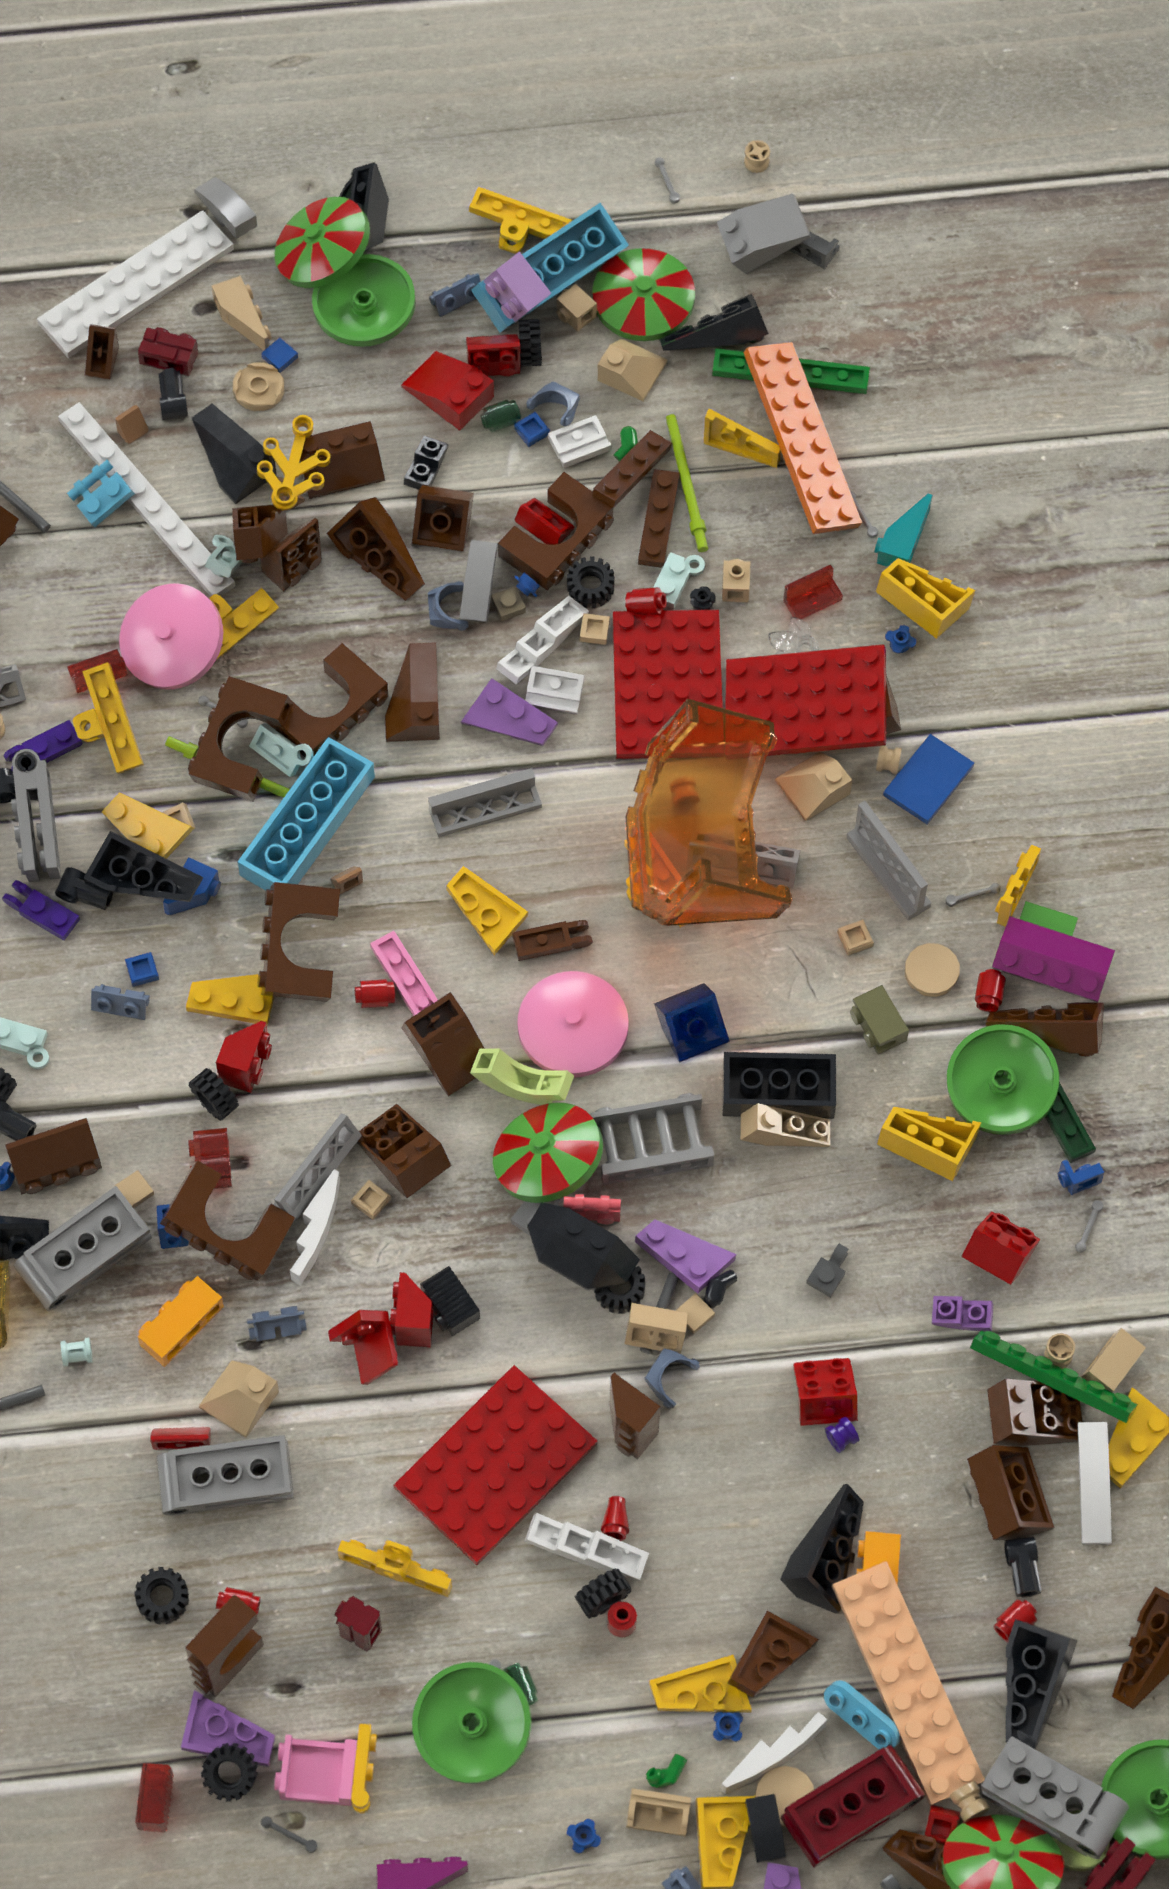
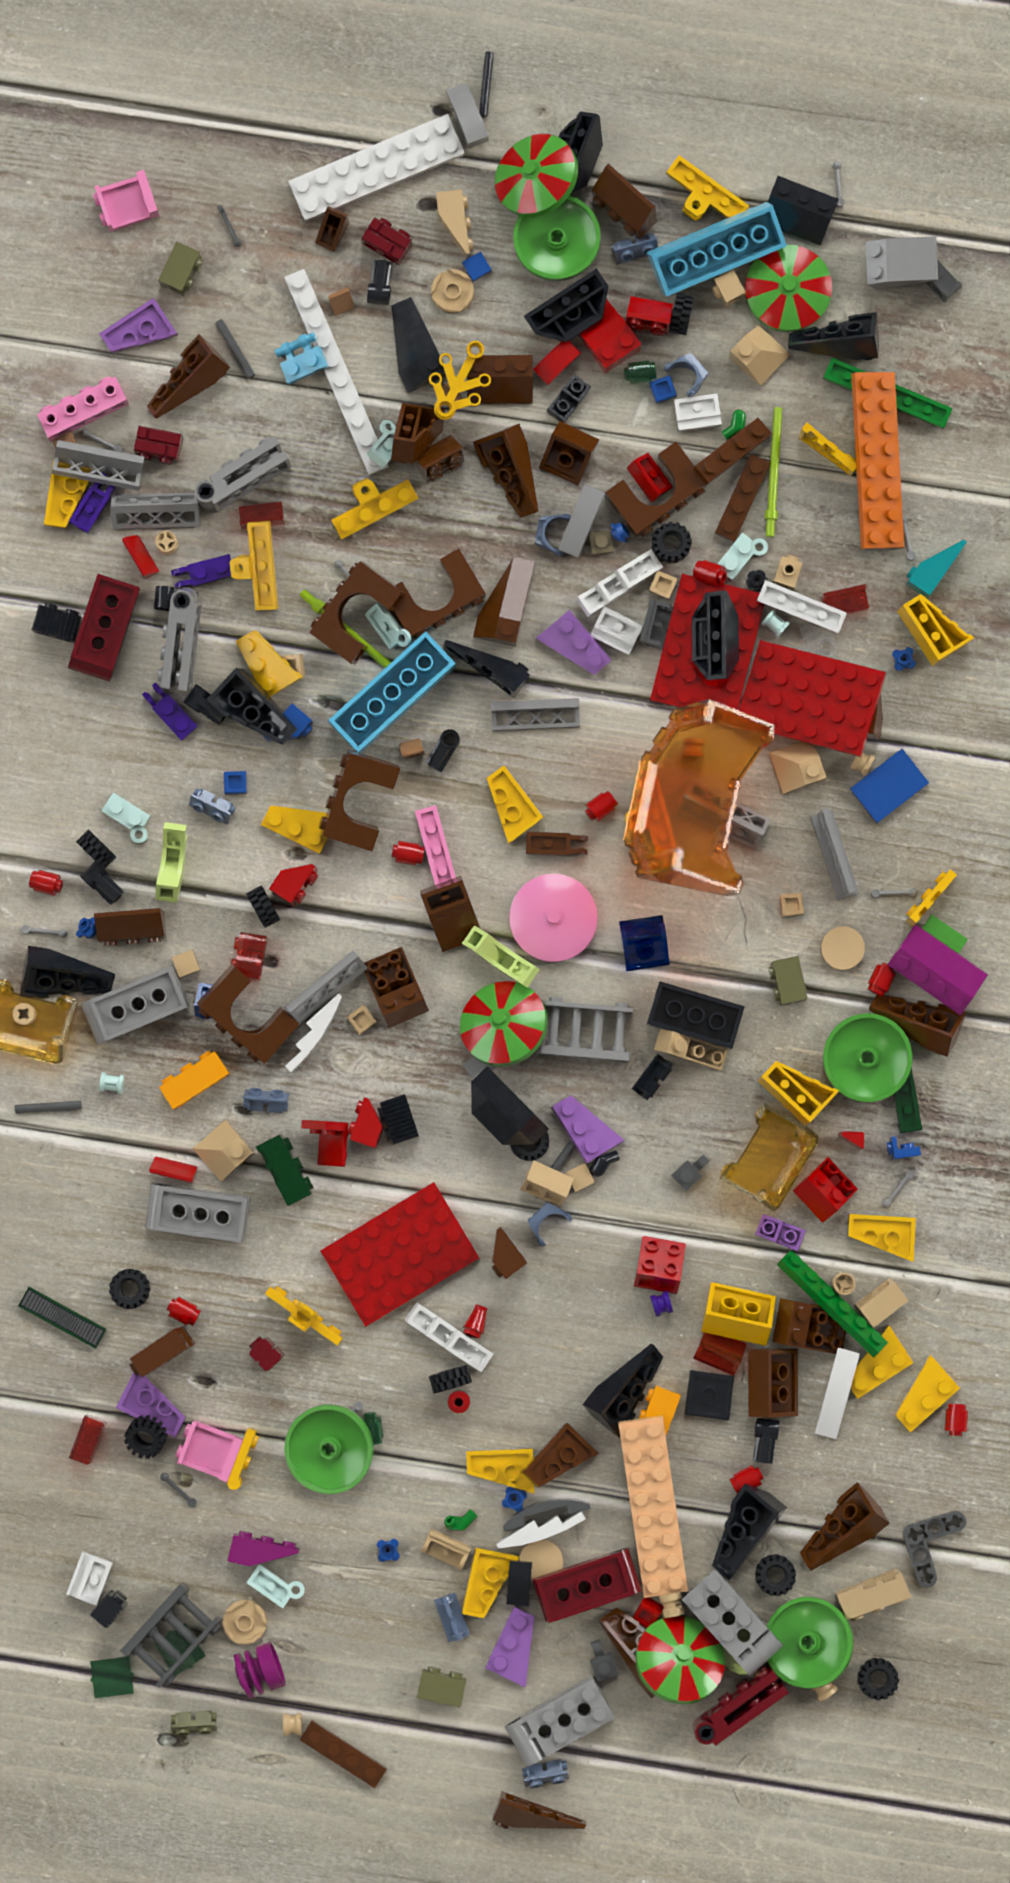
camera: 20 degrees right, 20 degrees up
bright pink dish [119,583,223,690] -> none
lavender brick [483,251,551,322] -> none
coral plate [563,1194,621,1225] -> none
tan wheel [744,140,770,173] -> none
medium azure plate [824,1680,901,1749] -> none
none -> tile [18,1286,107,1349]
none -> yellowish green arch [155,822,187,903]
none -> light grey hinge [195,436,291,513]
none -> dark green wedge [256,1134,314,1206]
none -> black piece [425,729,460,773]
none -> black wedge [444,640,530,698]
none -> black bar [479,51,494,117]
none -> dark grey slope [503,1498,591,1531]
none -> black wedge [524,268,609,343]
none -> red slope [533,341,581,385]
none -> red brick [585,791,618,822]
none -> reddish brown slope [592,163,658,240]
none -> black hinge [632,1053,673,1101]
none -> dark grey hinge [639,598,673,650]
none -> black tile [684,1370,734,1420]
none -> black wedge [692,590,739,681]
none -> clear red panel [693,1332,746,1376]
none -> yellow slope [701,1282,776,1346]
none -> clear yellow windscreen [719,1102,819,1211]
none -> black tyre [755,1554,796,1596]
none -> white plate [757,580,847,633]
none -> light aqua bush [761,609,790,638]
none -> black slope [768,176,839,246]
none -> red slope [838,1131,864,1150]
none -> yellow wing [848,1214,916,1262]

